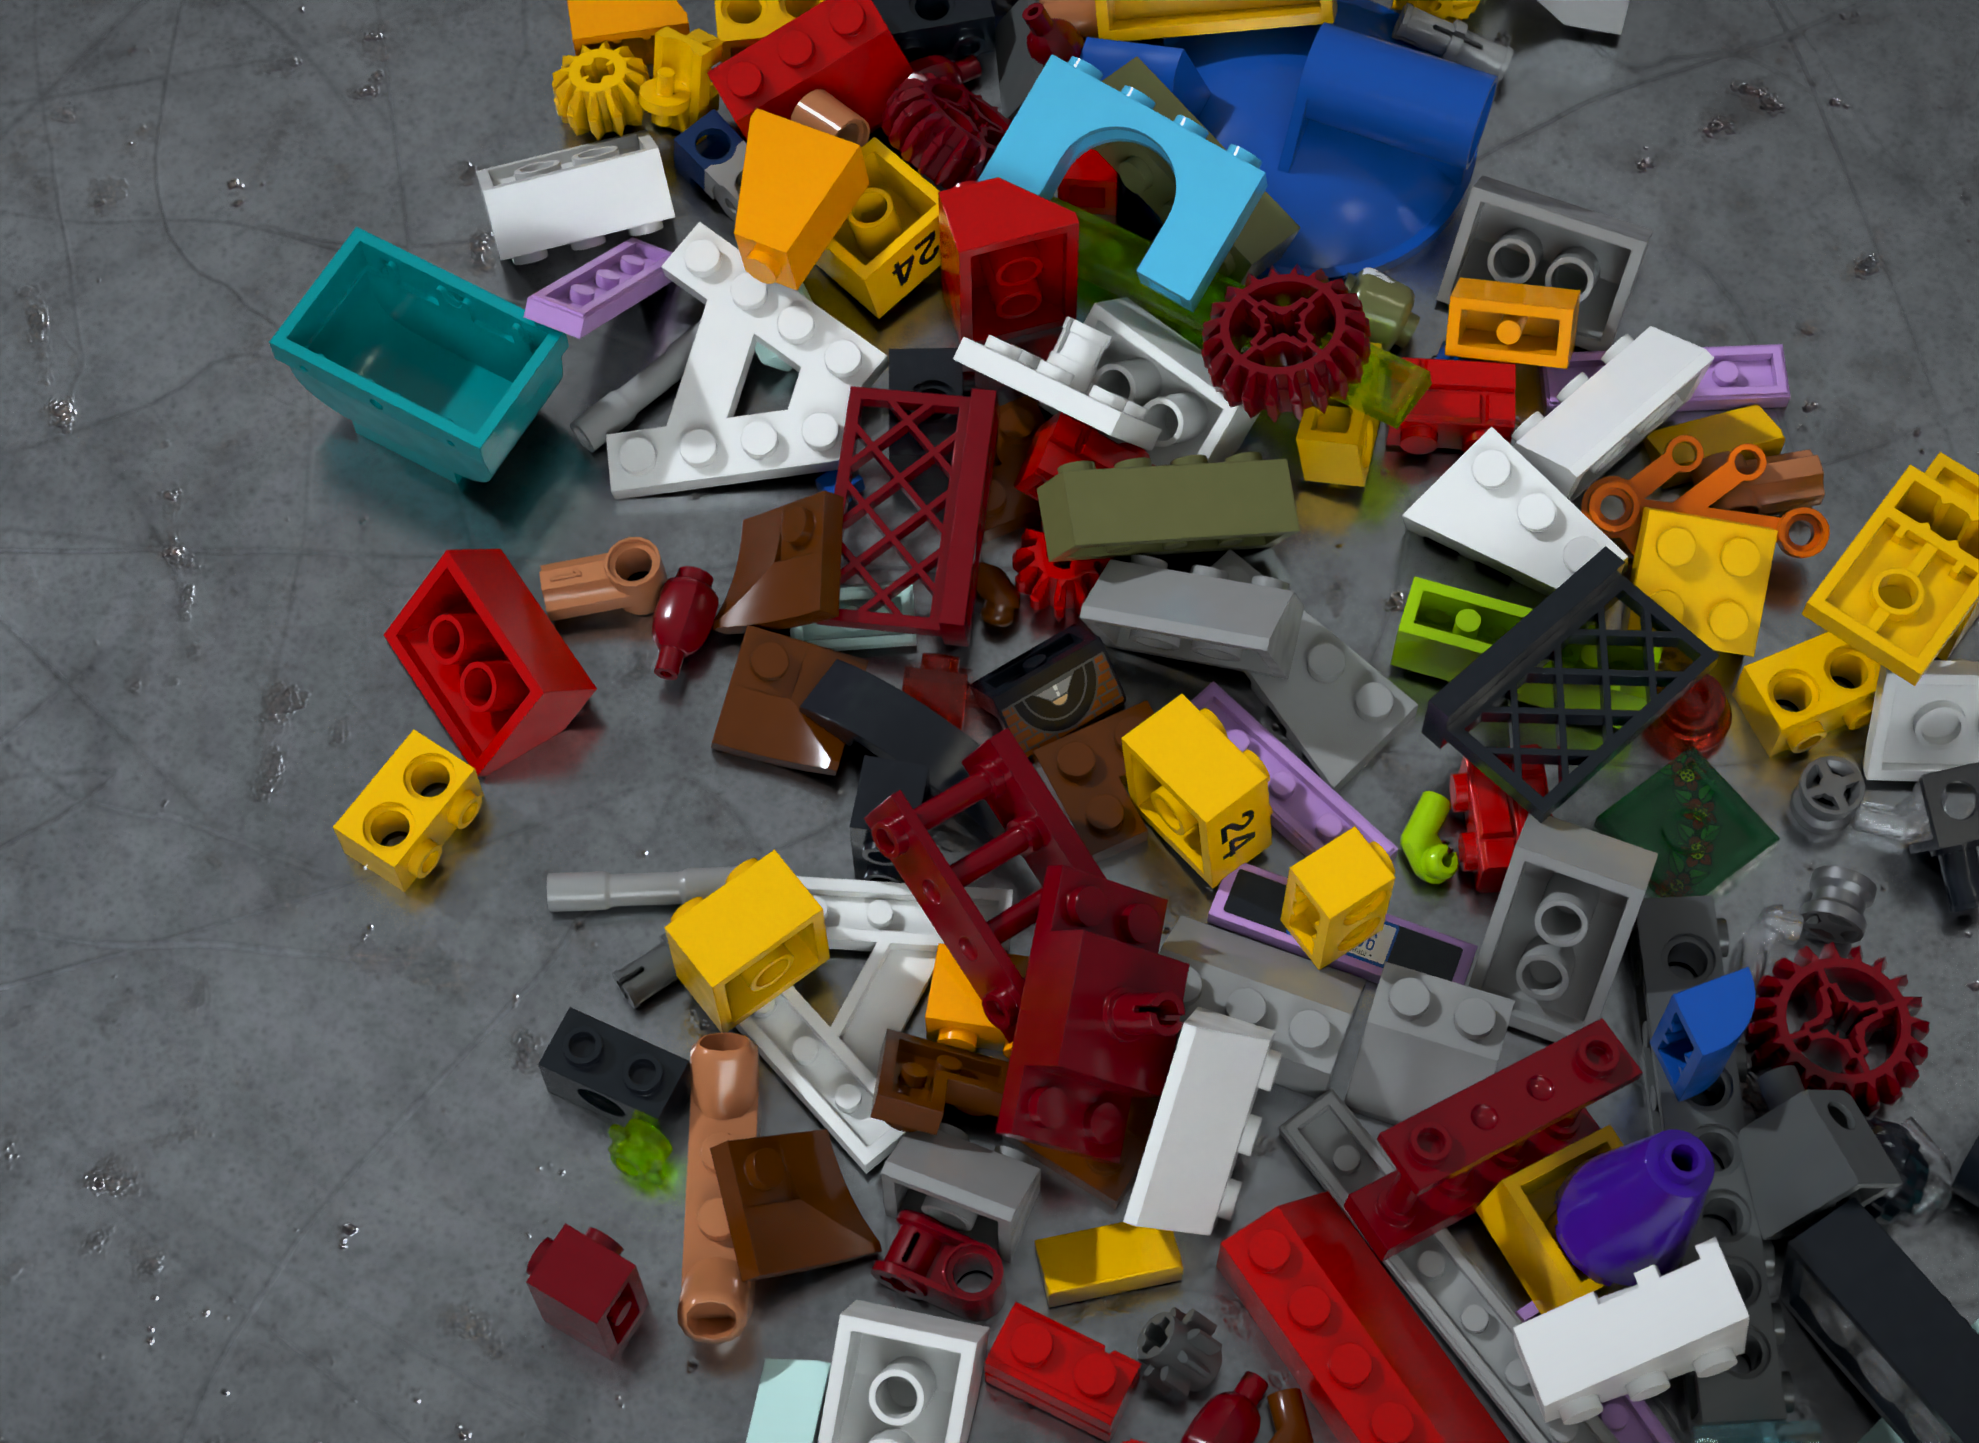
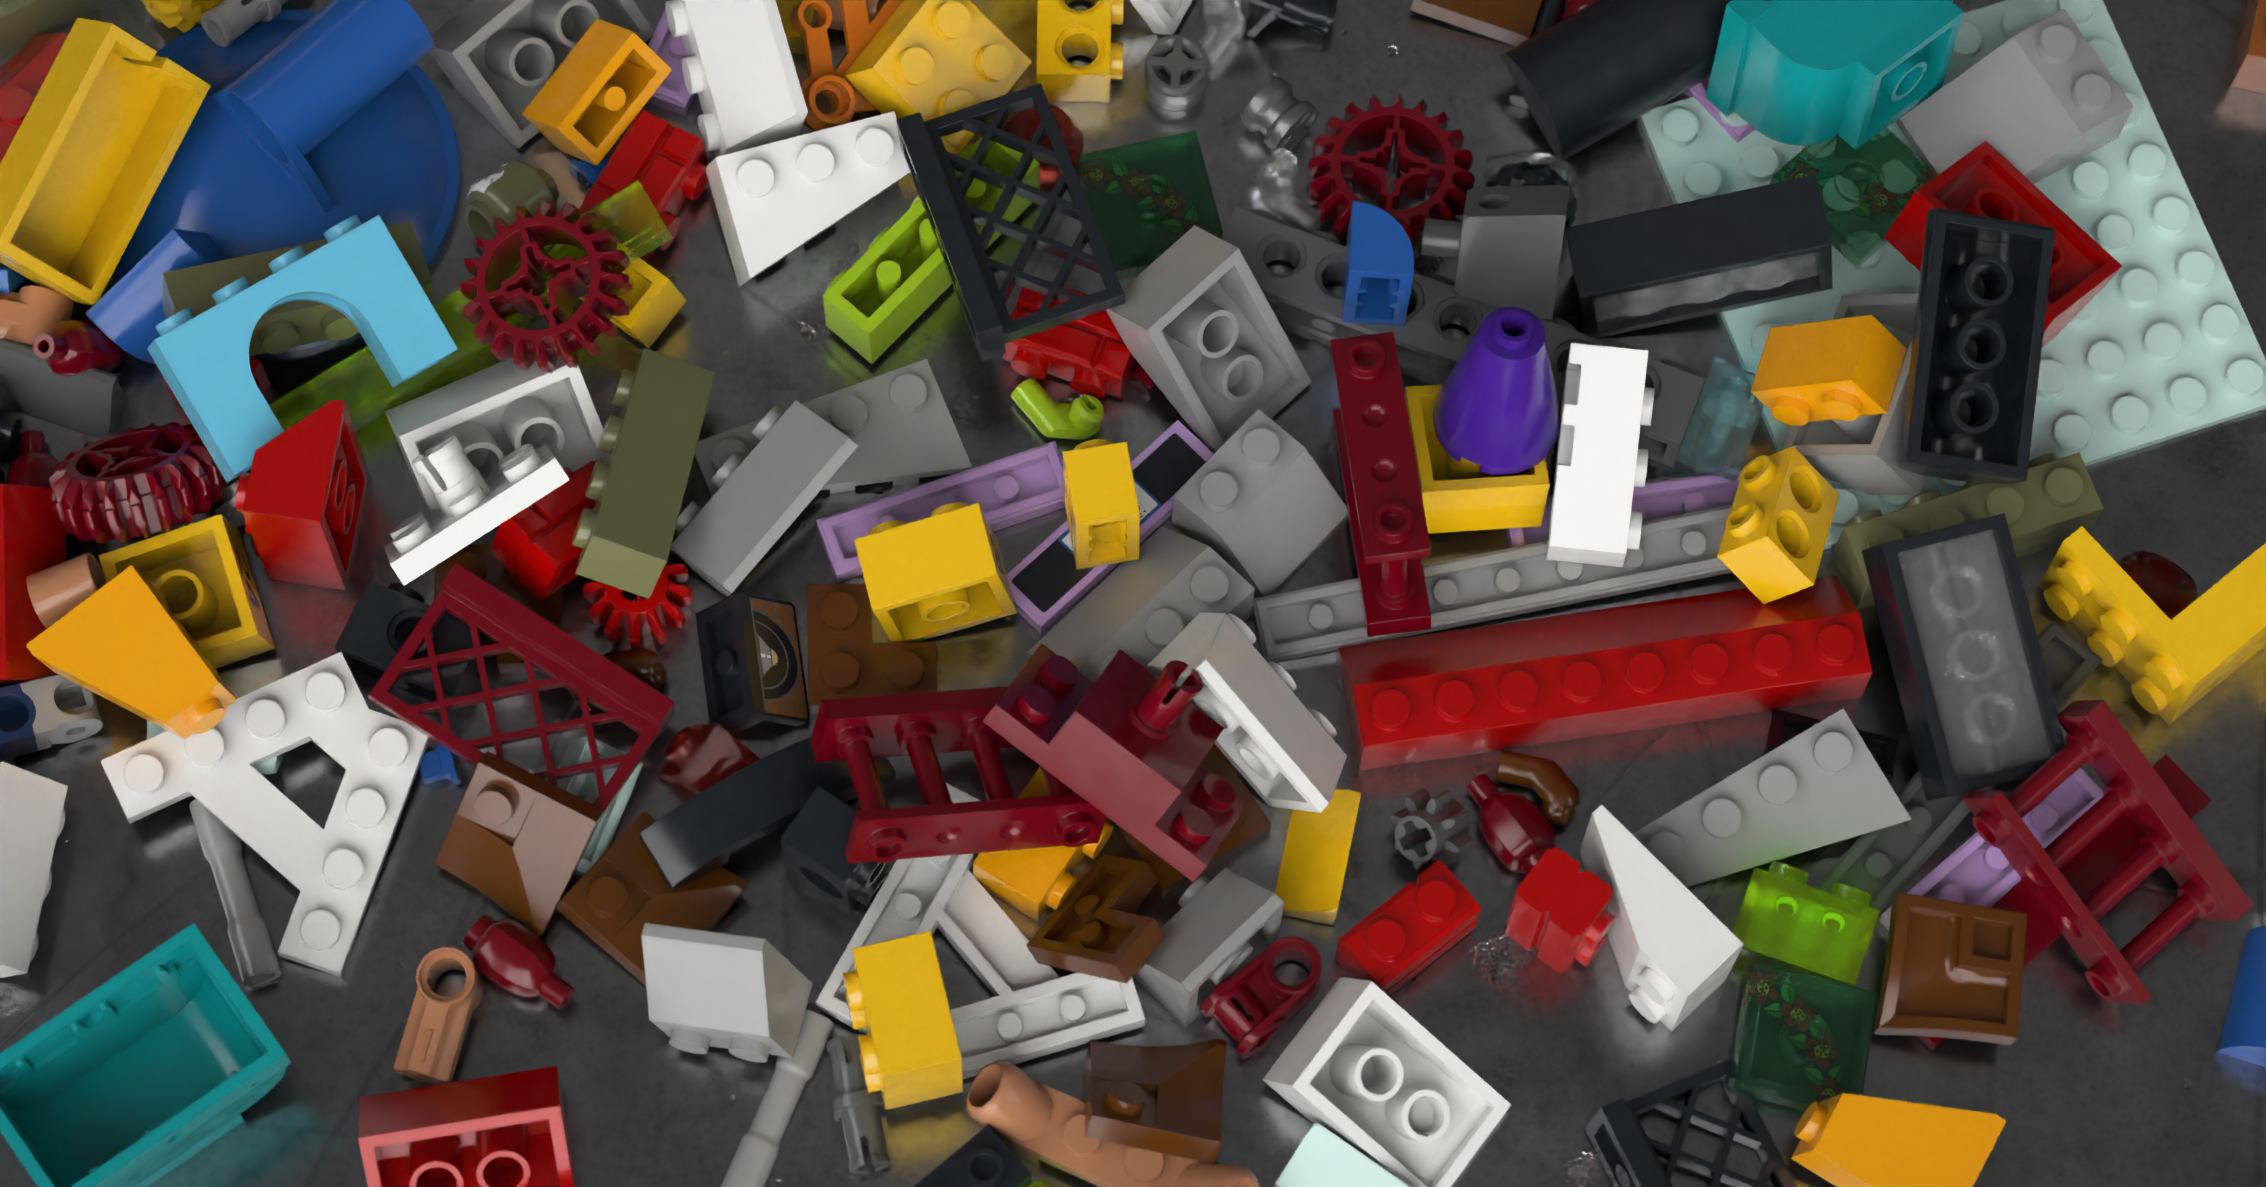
camera: 70 degrees left, 5 degrees up
lavender tile [524,237,673,339] -> none
none -> light grey slope [641,923,813,1063]

